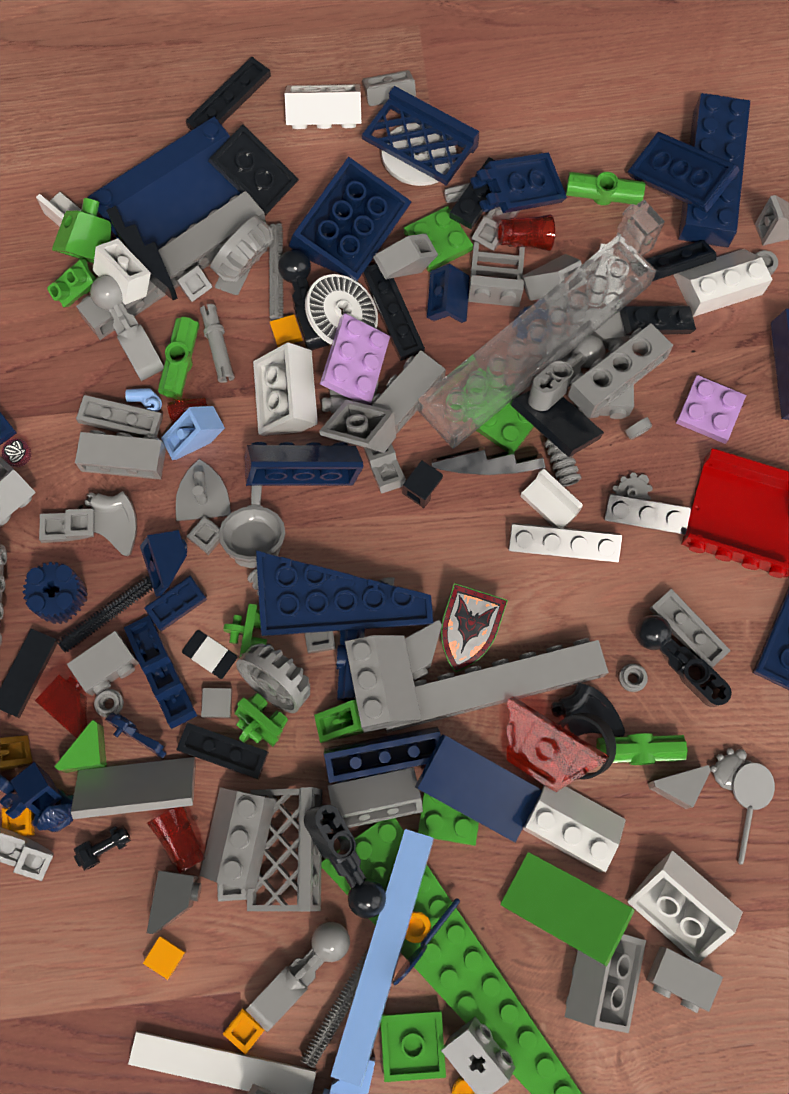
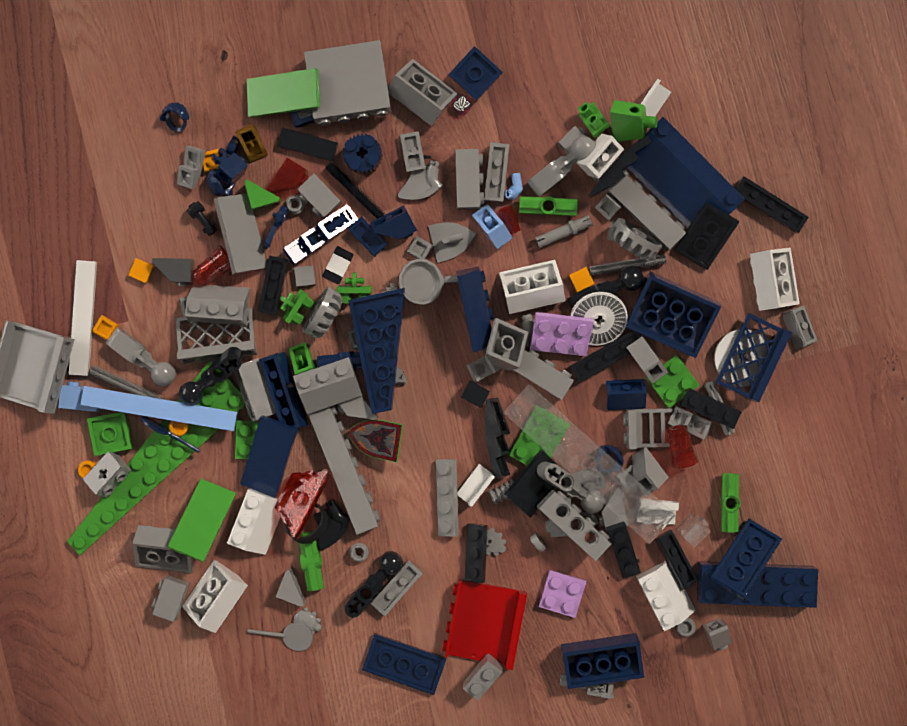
camera: 80 degrees right, 15 degrees up
dark blue tile [470,152,567,213] -> none

